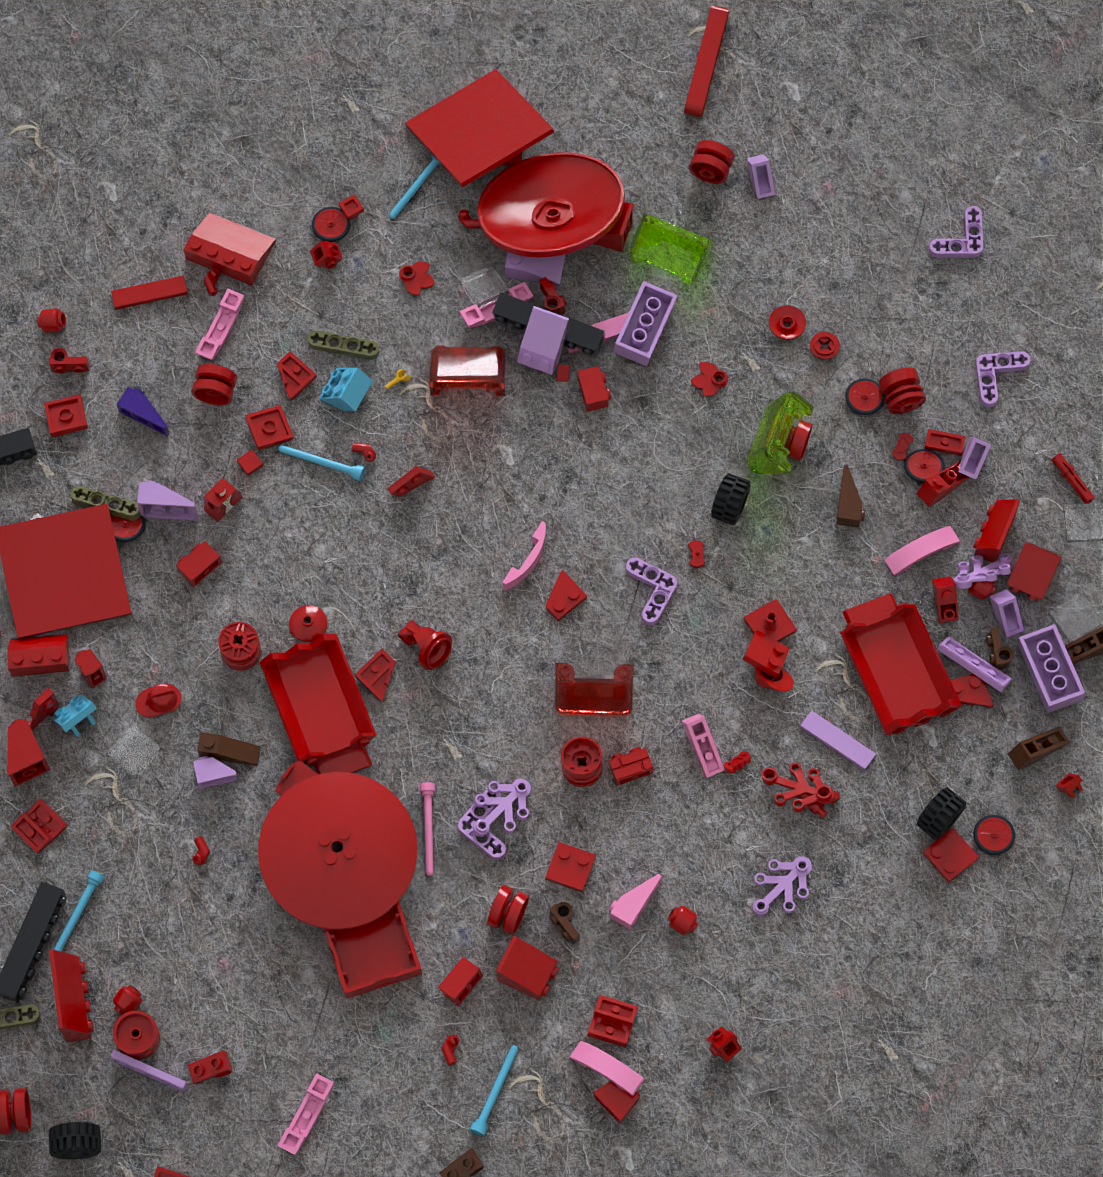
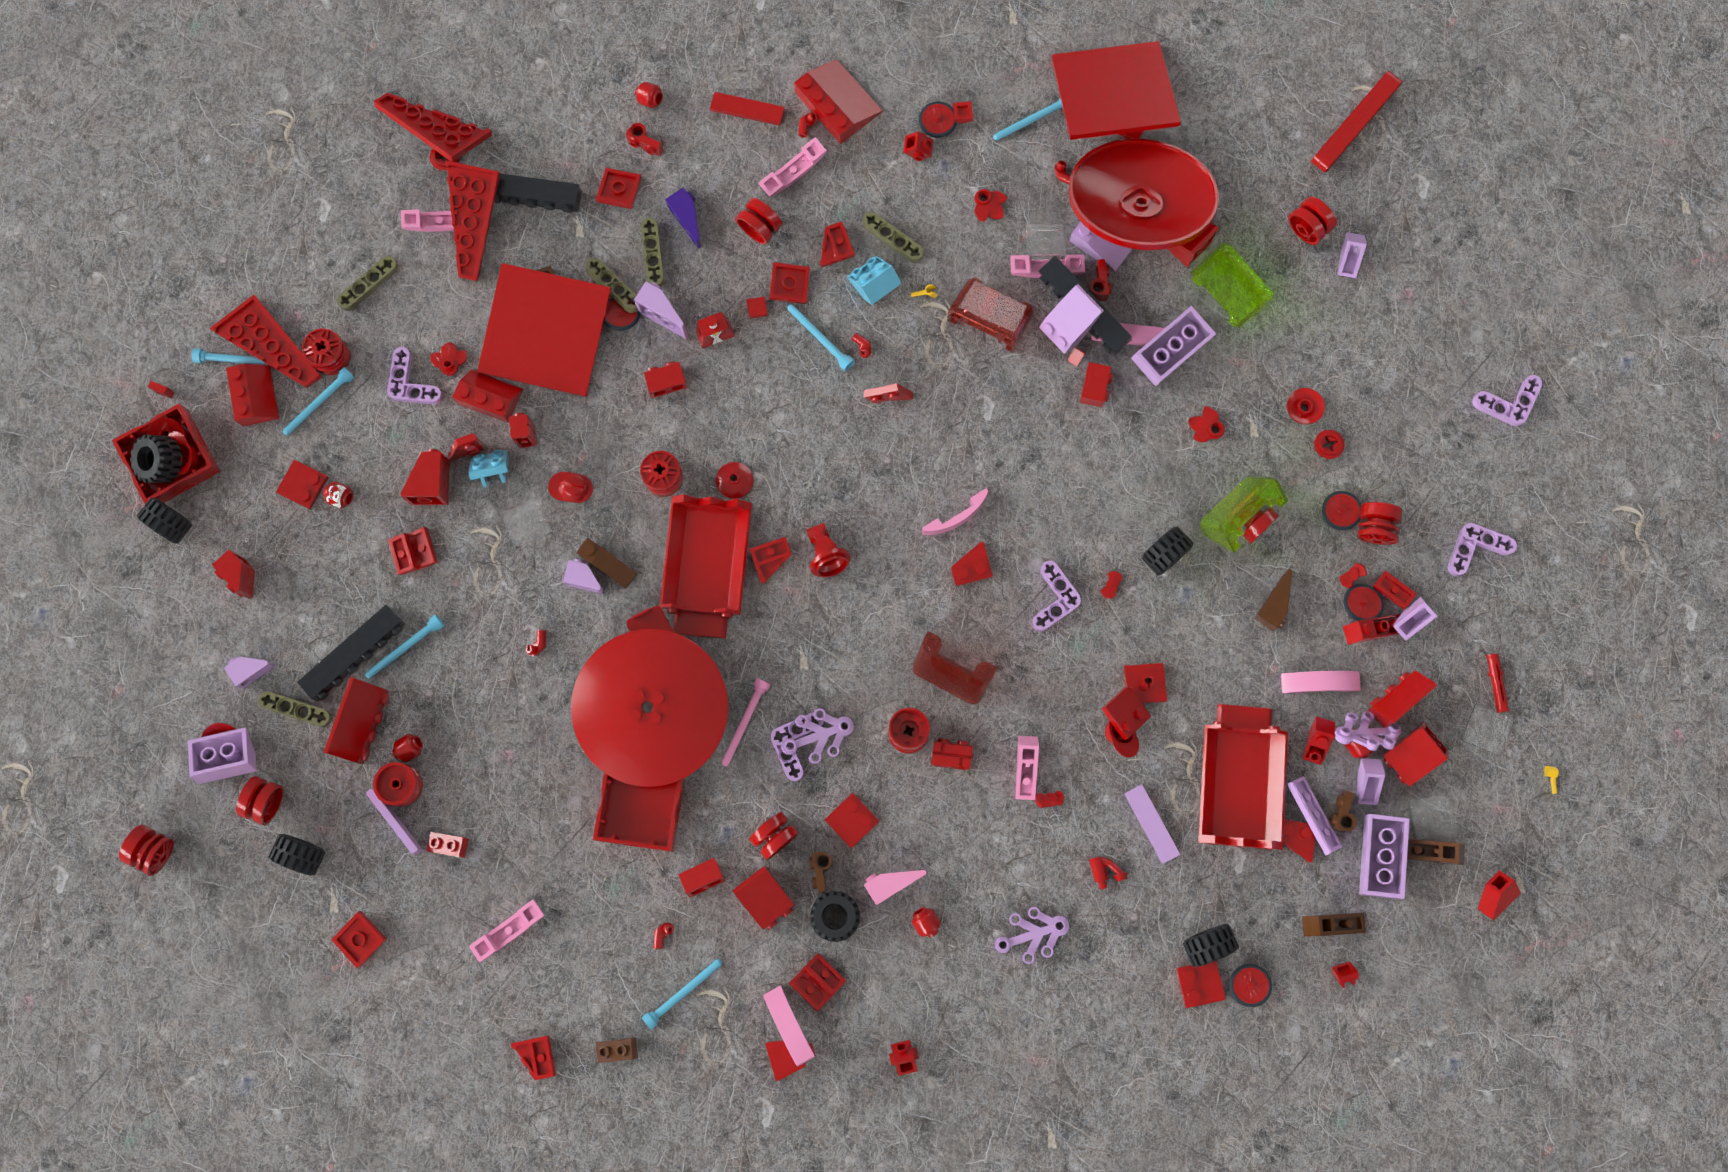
camera: 30 degrees right, 10 degrees up
red plant [762,762,834,813] -> none
none -> olive beam [641,218,664,287]
none -> black tyre [810,891,860,942]

